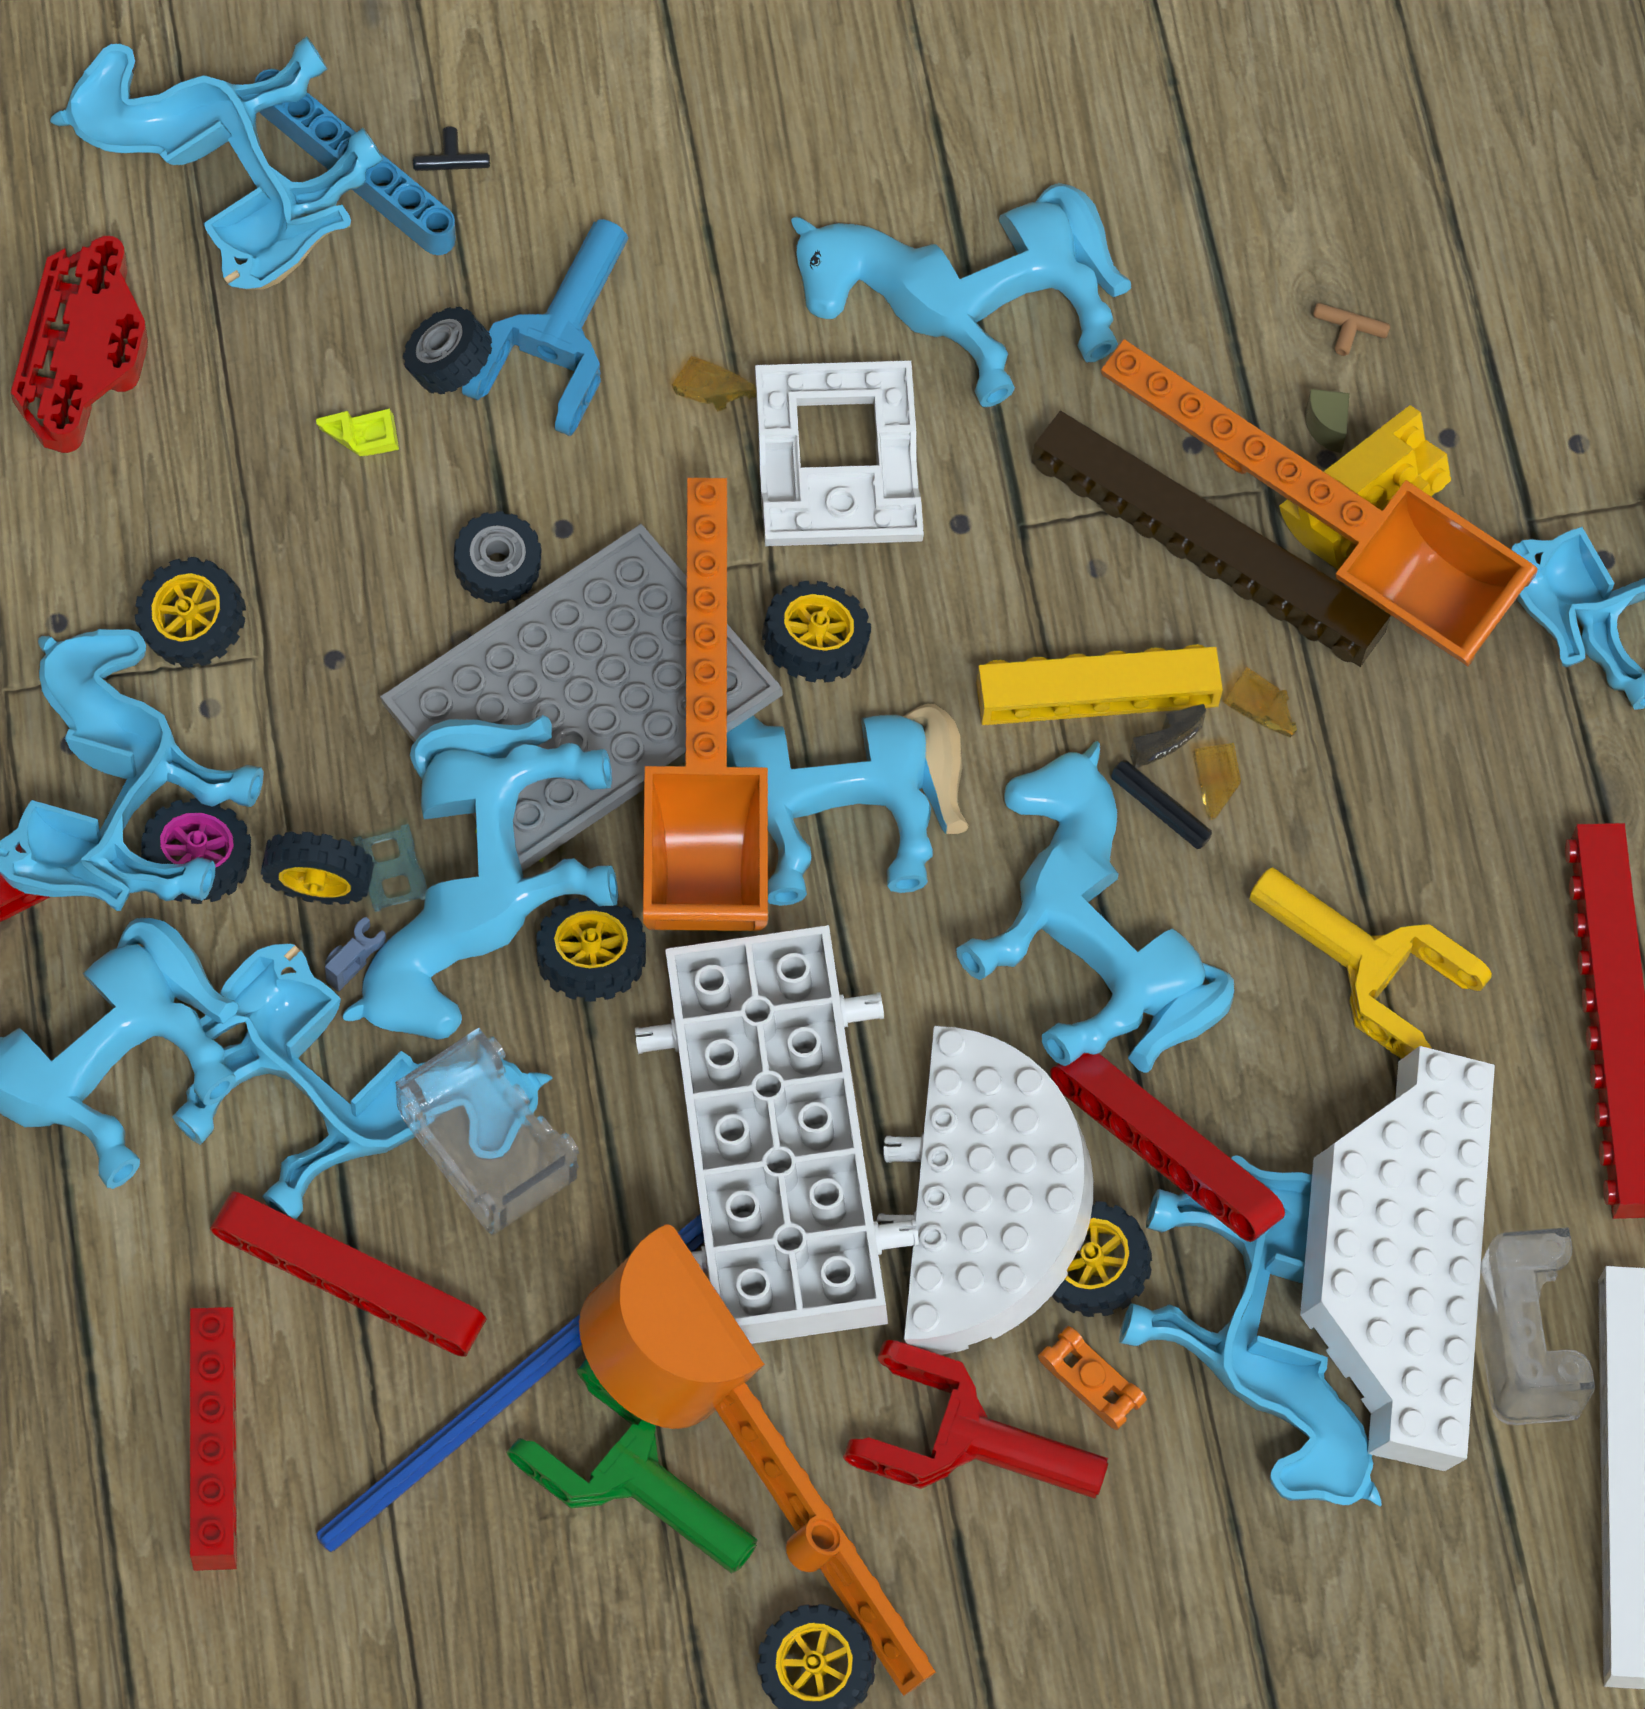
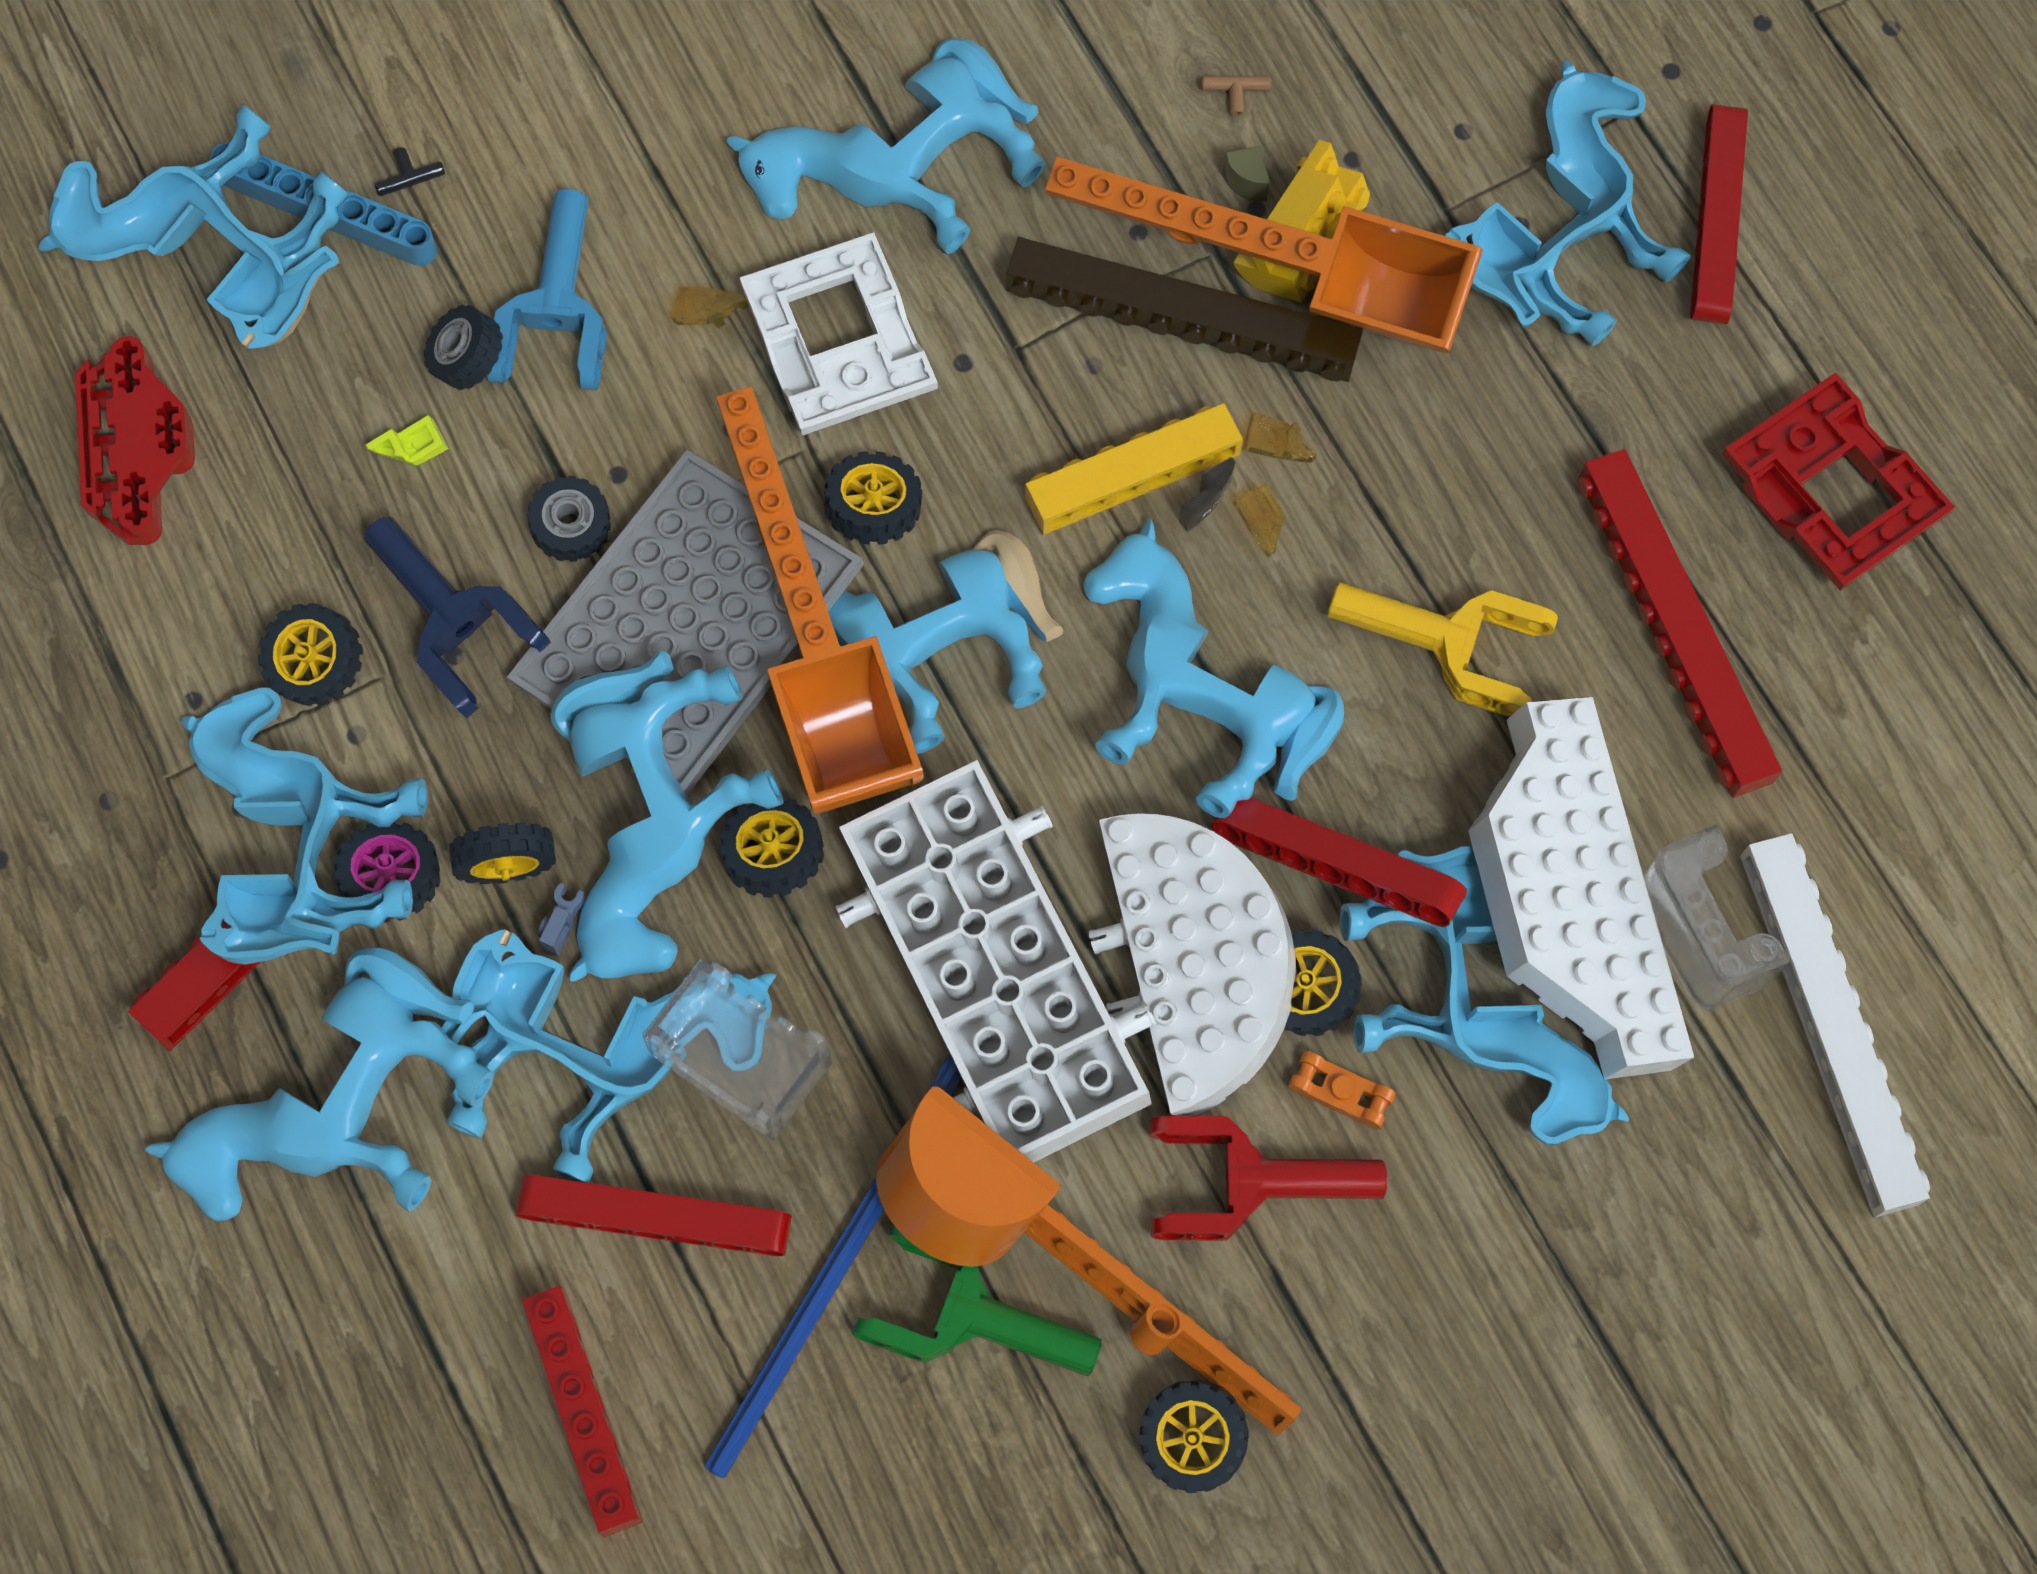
camera: 15 degrees left, 5 degrees up
clear light blue piece [353,824,428,912] -> none
black axle [1111,760,1212,849] -> none
none -> dark blue piece [364,516,551,718]

